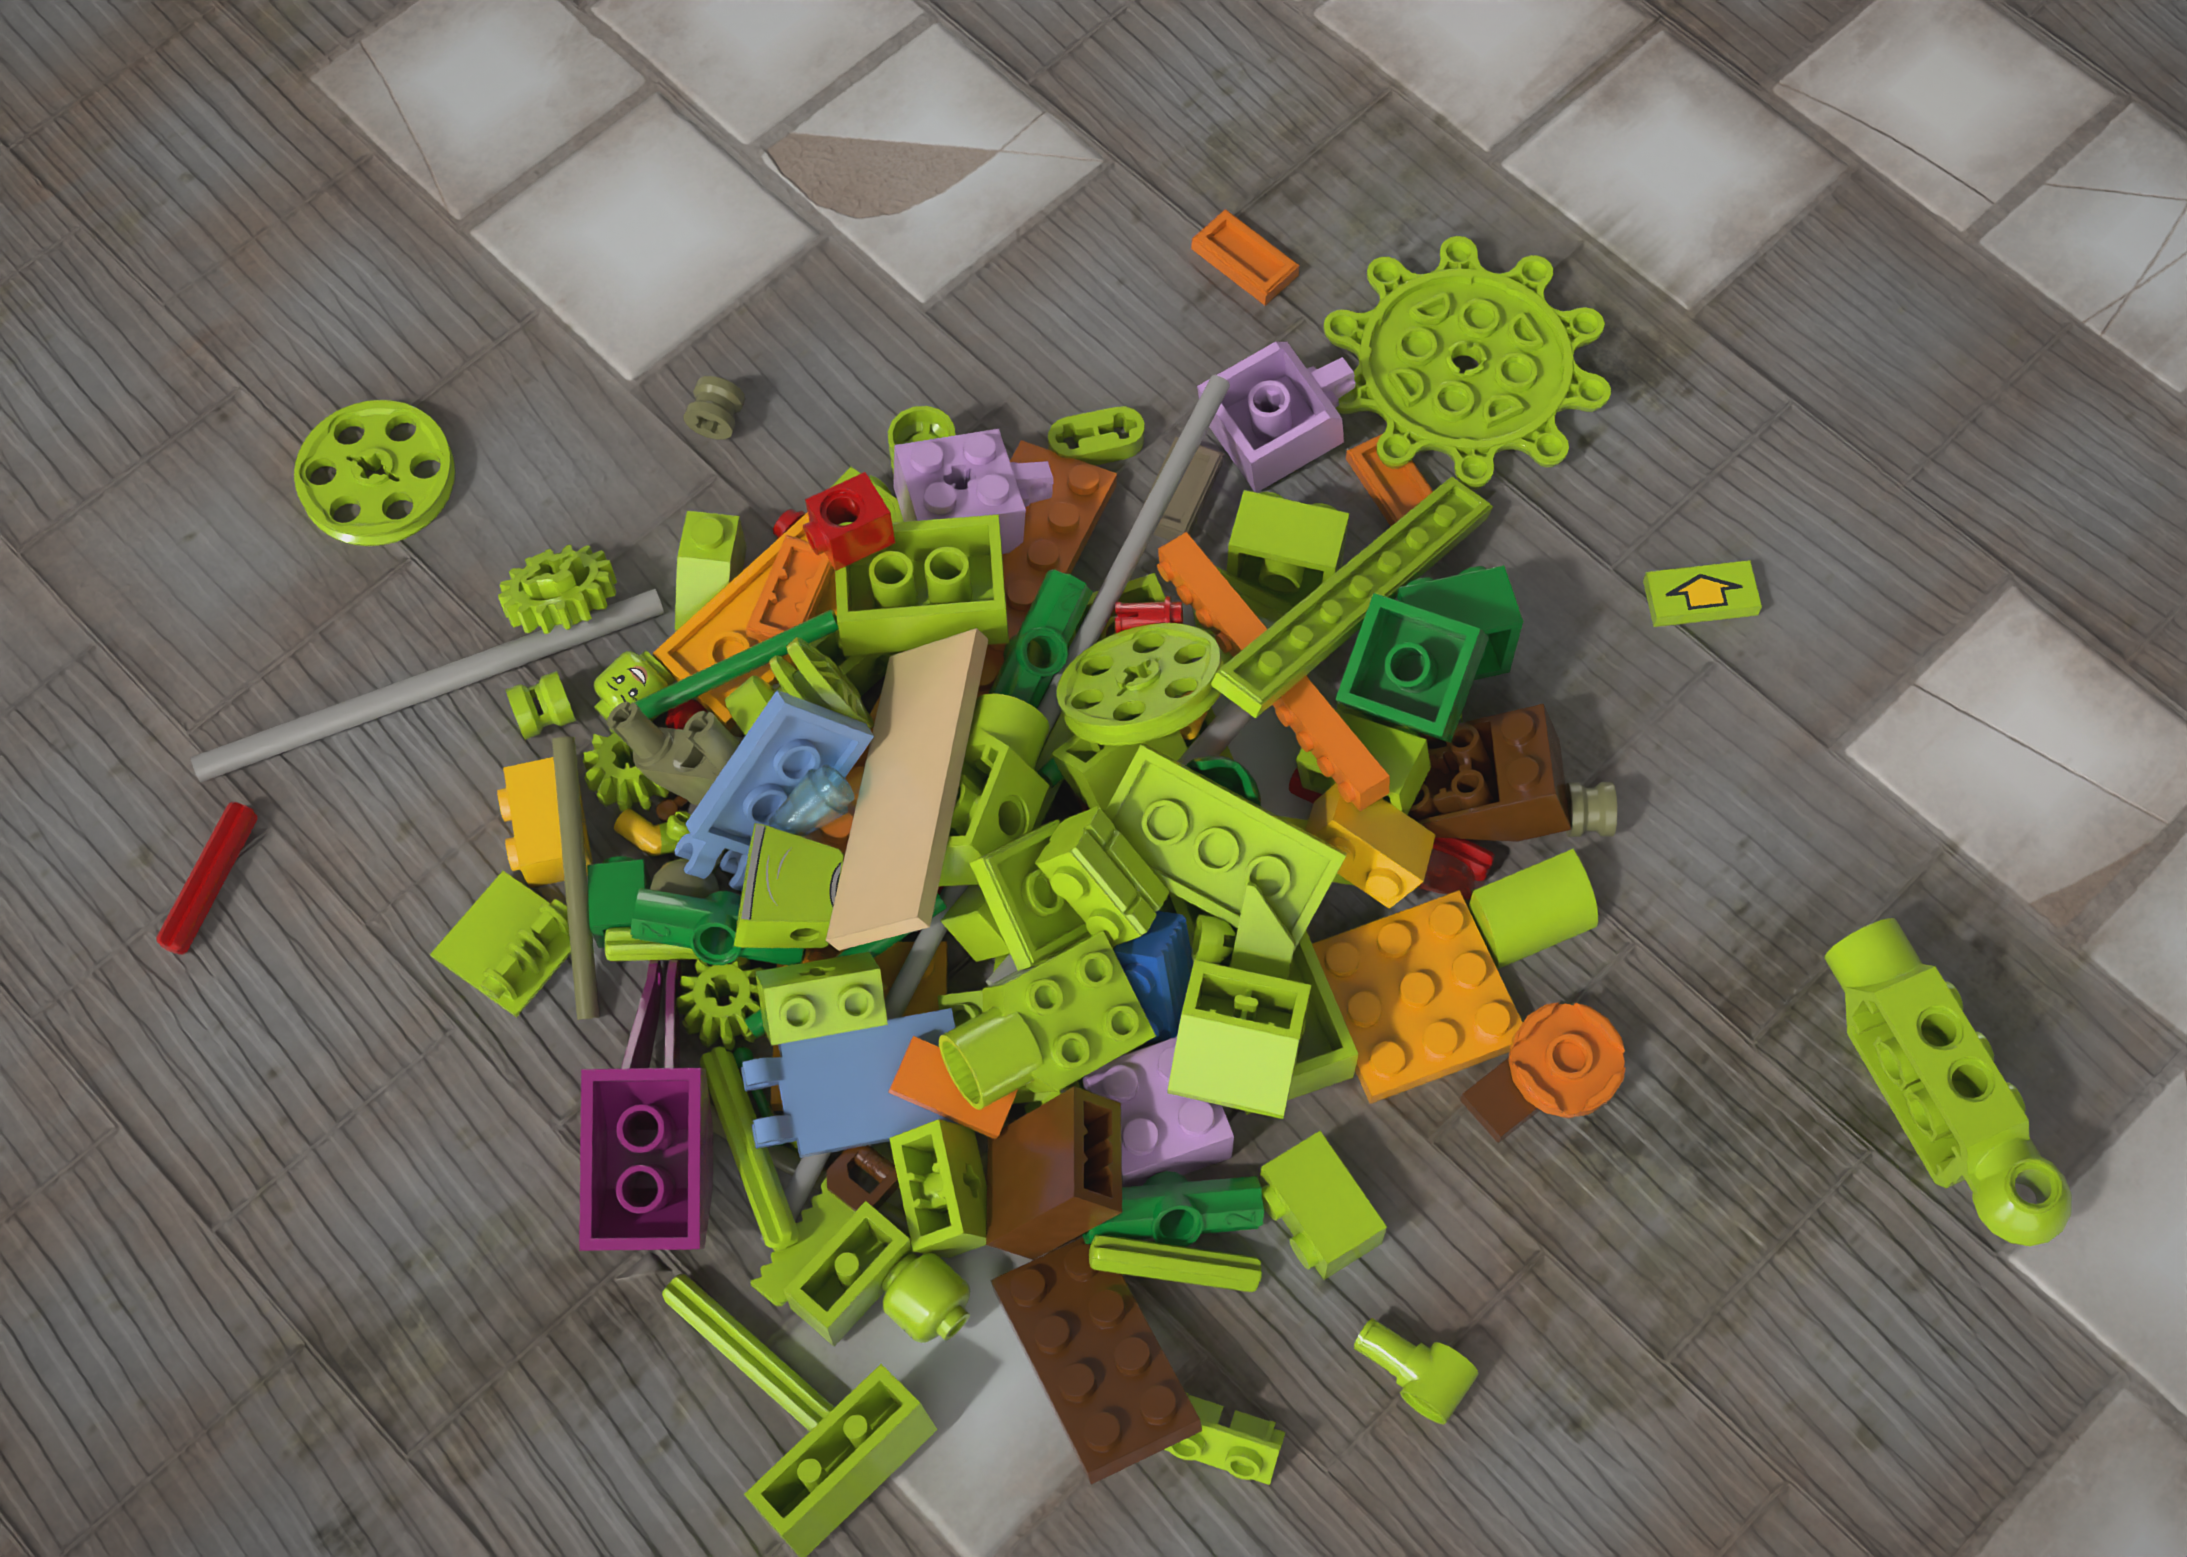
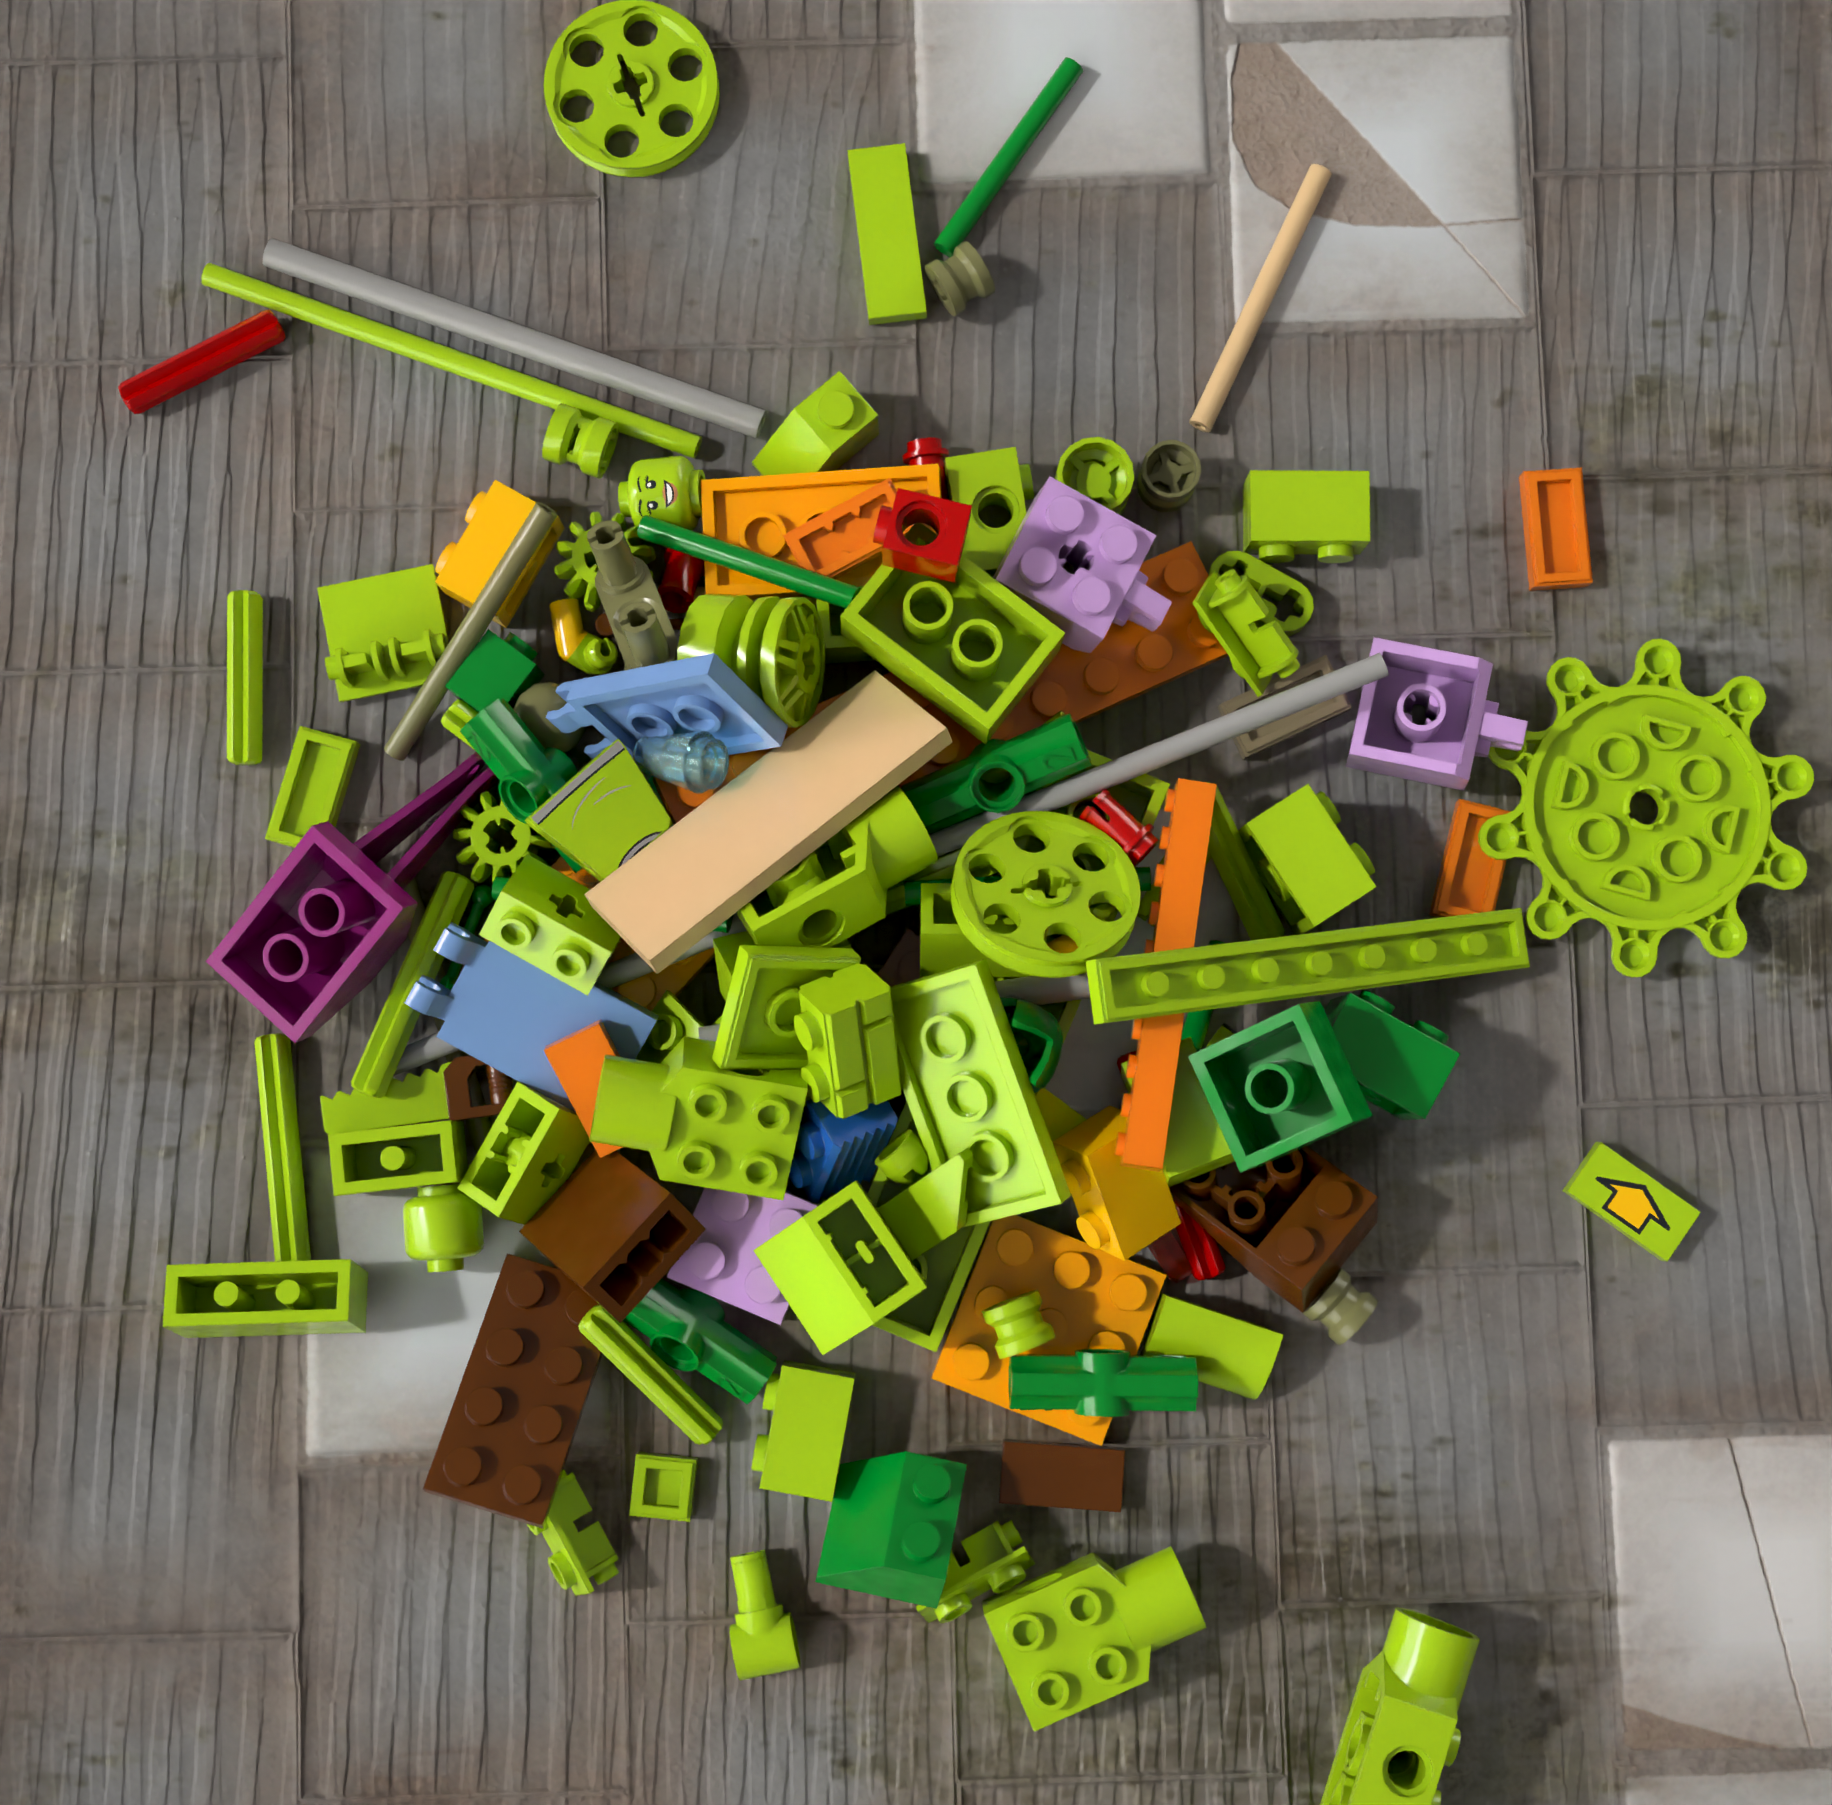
camera: 40 degrees right, 20 degrees up
lime gear [498,545,617,634] -> none
orange tile [1508,1002,1626,1118] -> none
none -> lime piece [201,263,702,459]
none -> lime axle [227,590,263,766]
none -> lime tile [265,726,361,848]
none -> lime tile [629,1451,698,1522]
none -> green slope [815,1451,967,1609]
none -> lime tile [847,143,927,325]
none -> lime hinge [915,1520,1035,1623]
none -> green bar [933,57,1083,257]
none -> lime wheel [981,1290,1056,1359]
none -> lime brick [982,1546,1207,1732]
none -> green piece [1008,1349,1198,1417]
none -> olive wheel [1137,440,1201,512]
none -> tan piece [1189,164,1332,432]
none -> lime hinge [1192,569,1300,697]
none -> lime brick [1243,470,1370,563]

